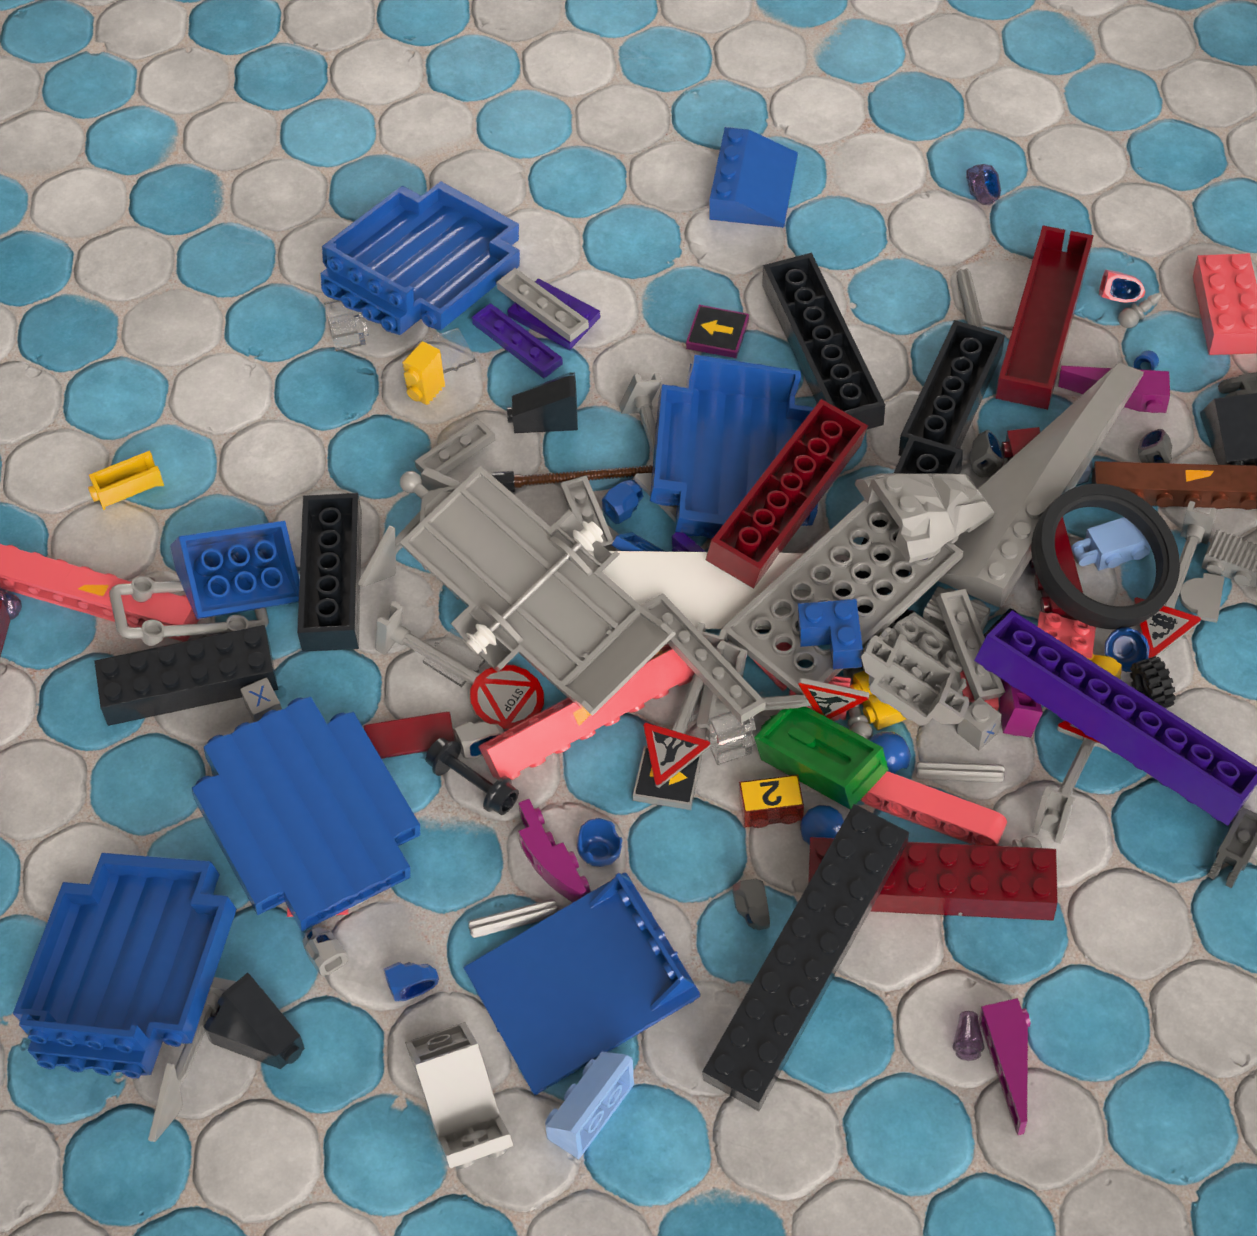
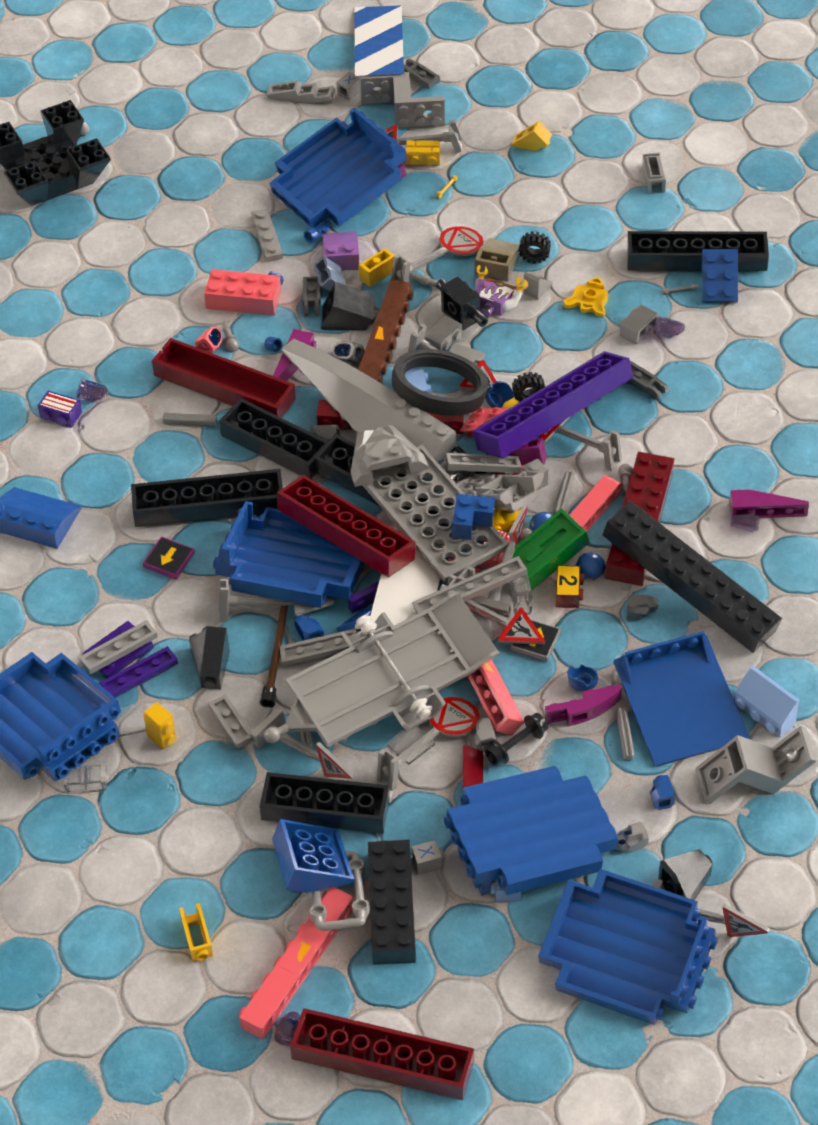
camera: 80 degrees left, 5 degrees down
none -> dark purple brick [38,391,82,427]

